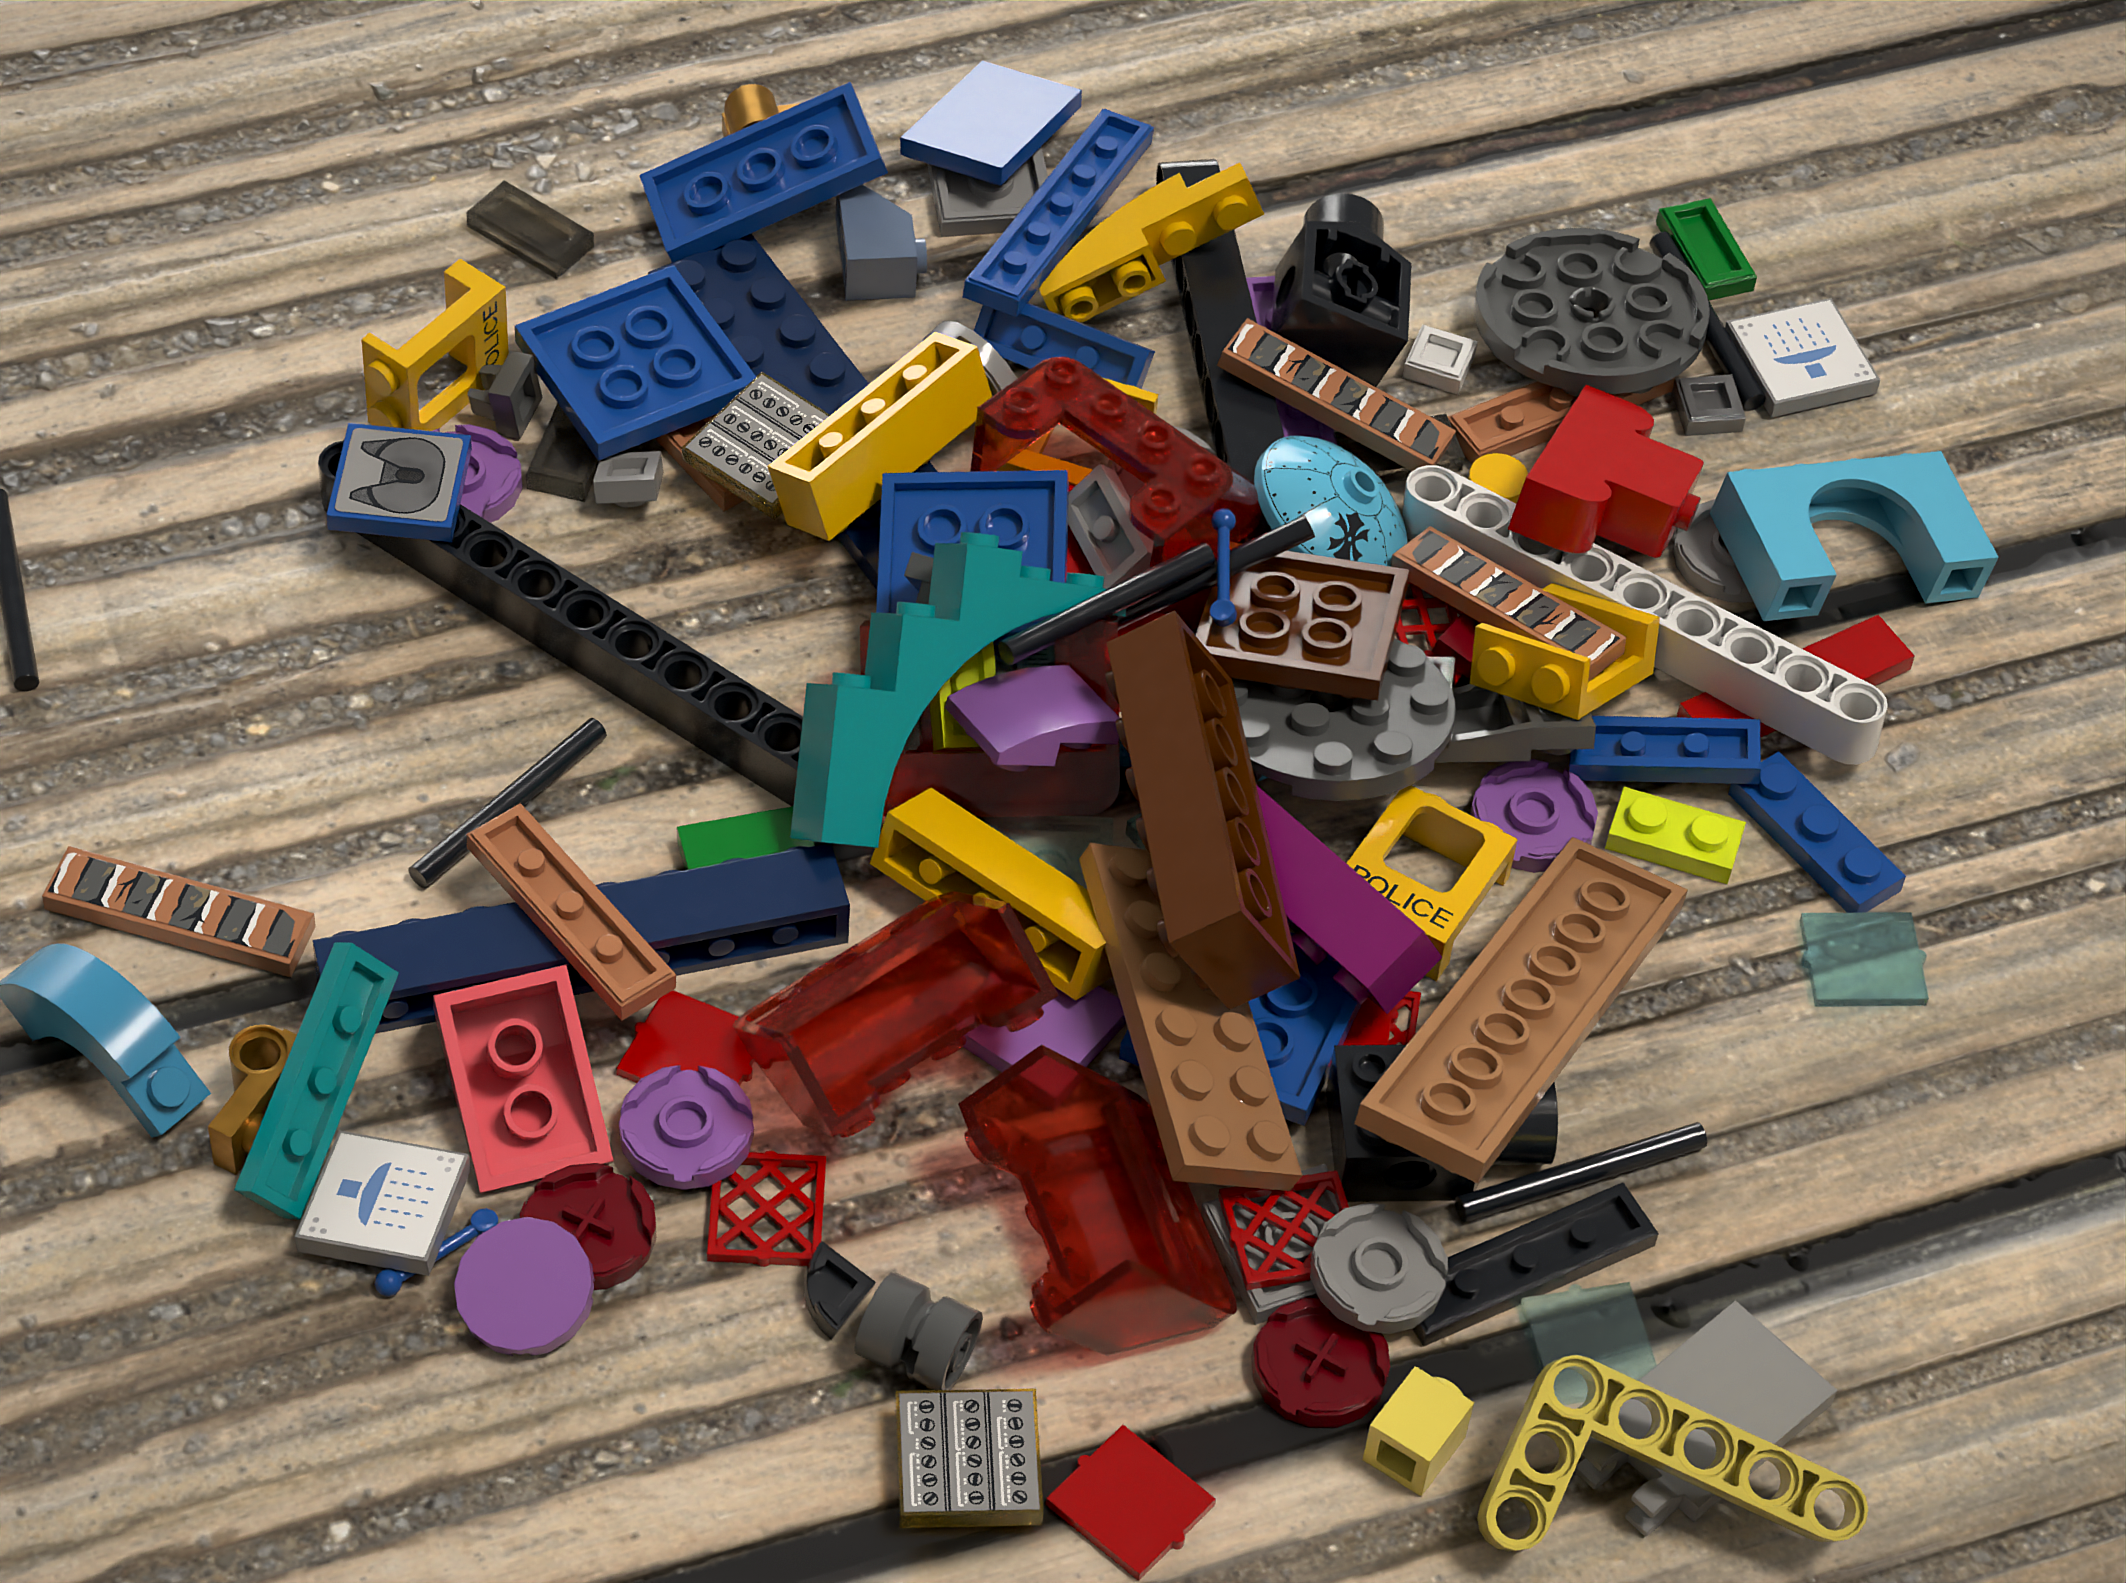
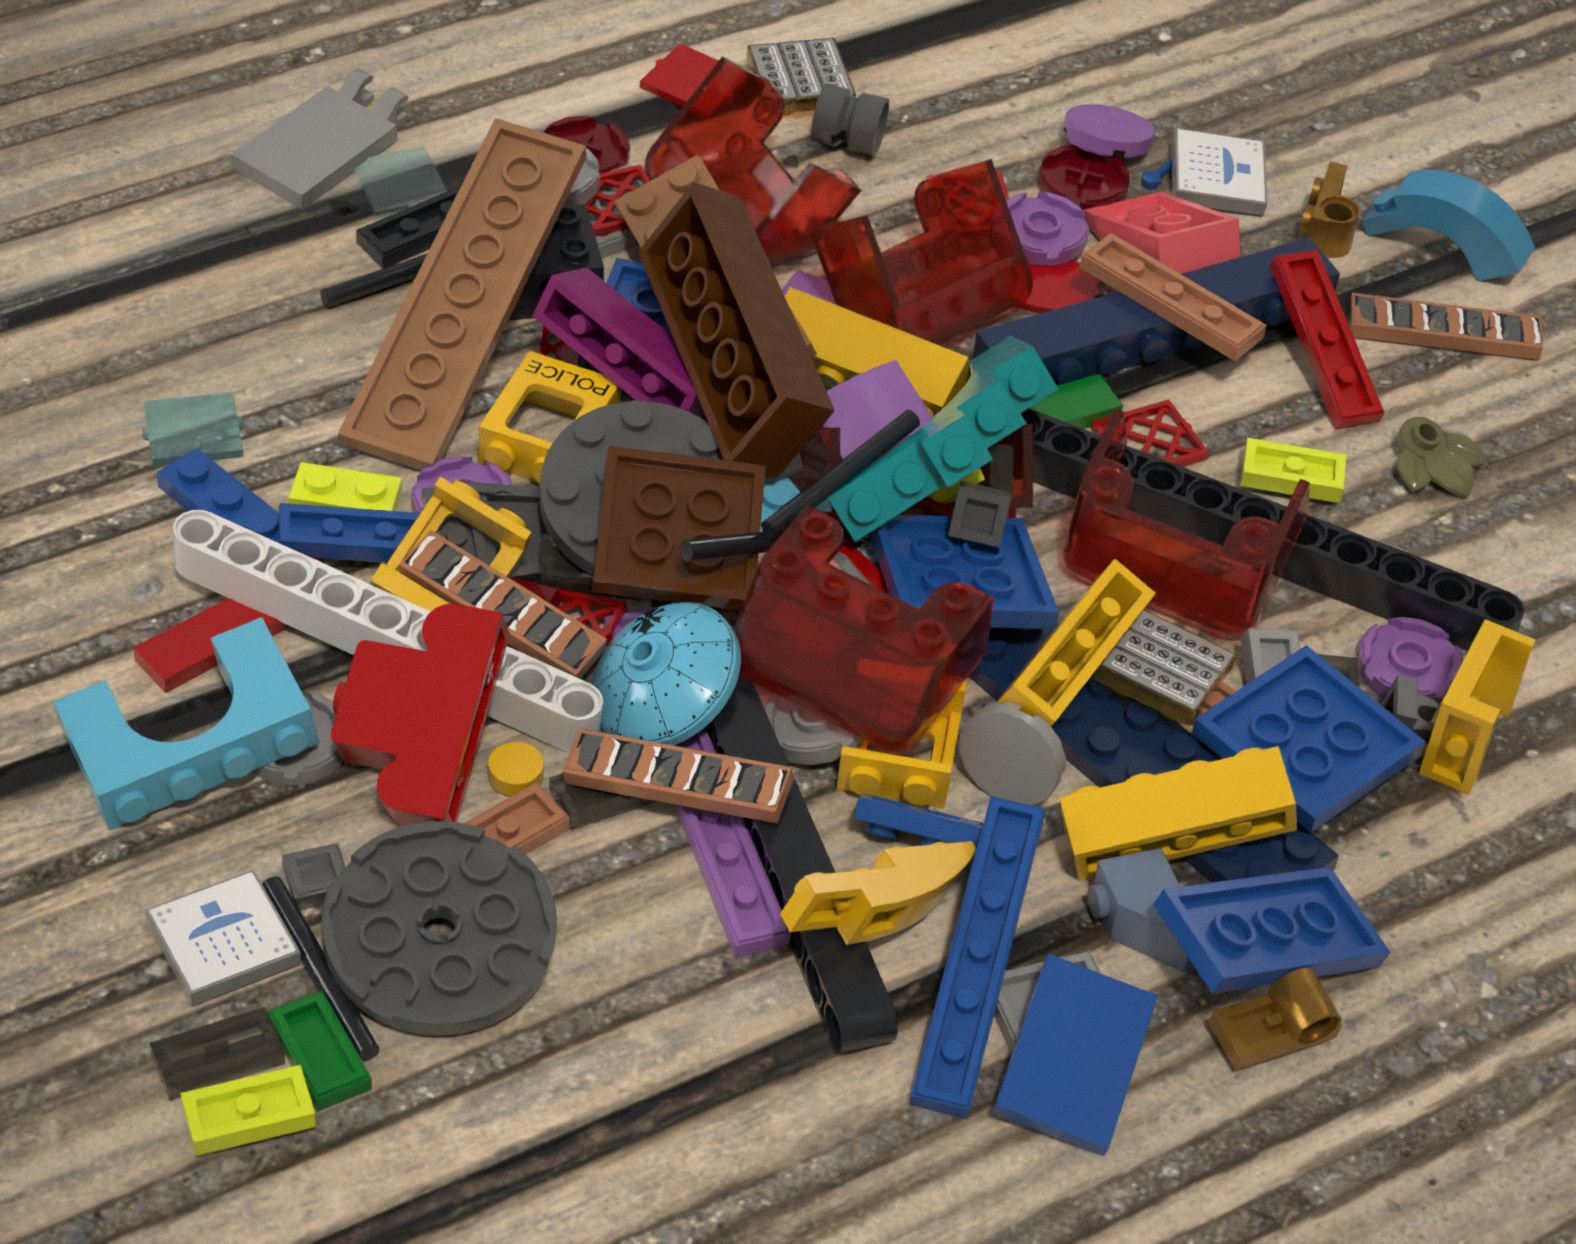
camera: 170 degrees right, 5 degrees down
teal plate [234,942,399,1220] -> none
tile [326,423,472,542] -> none
black bar [408,718,607,888] -> none
clear smoke tile [466,180,594,280] -> none
black tile [804,1241,876,1340] -> none
blue hinge [1210,509,1237,627] -> none
black brick [1271,193,1412,387] -> none
light yellow brick [1362,1366,1474,1497] -> none
white tile [1402,324,1478,395] -> none
light yellow beam [1477,1355,1868,1551] -> none
none -> clear smoke tile [150,1007,285,1101]
none -> neon yellow plate [181,1065,316,1156]
none -> yellow brick [1059,746,1297,881]
none -> clear red windscreen [1063,408,1310,641]
none -> red window [1090,399,1210,467]
none -> neon yellow plate [1240,438,1347,503]
none -> red tile [1270,250,1385,430]
none -> olive plate [1397,417,1486,499]

